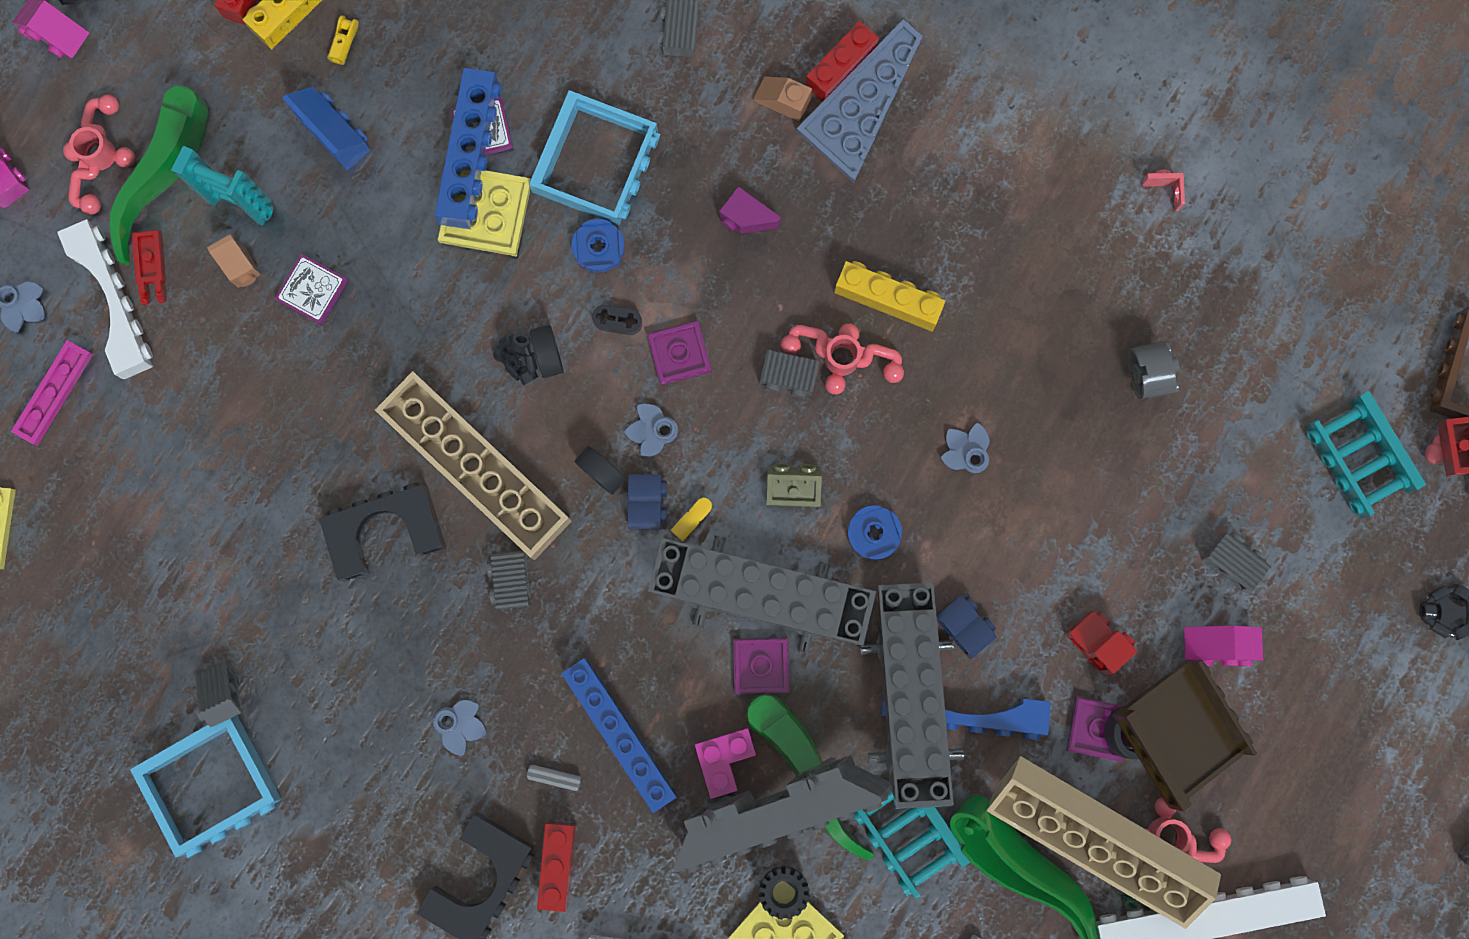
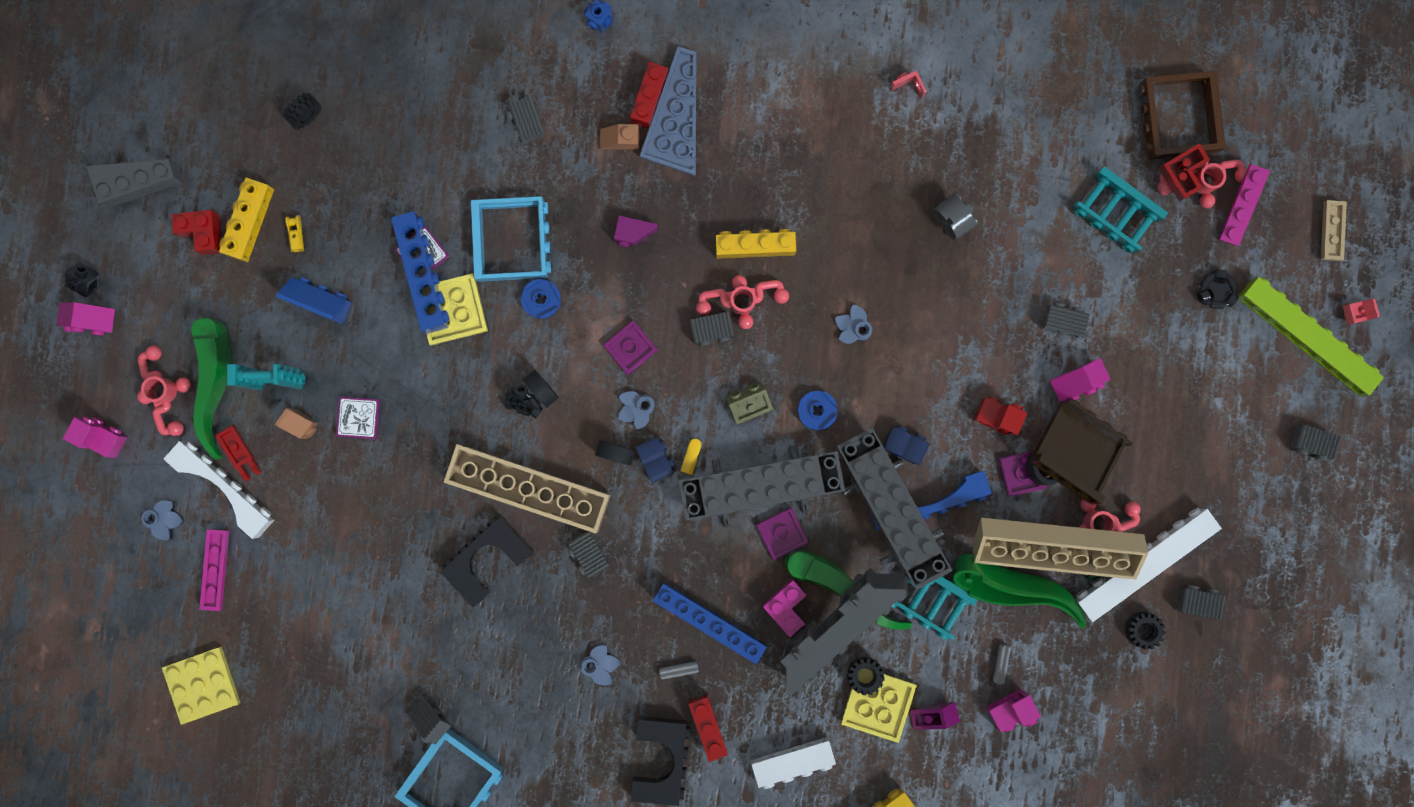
camera: 30 degrees left, 5 degrees up
black beam [592,305,642,335] -> none

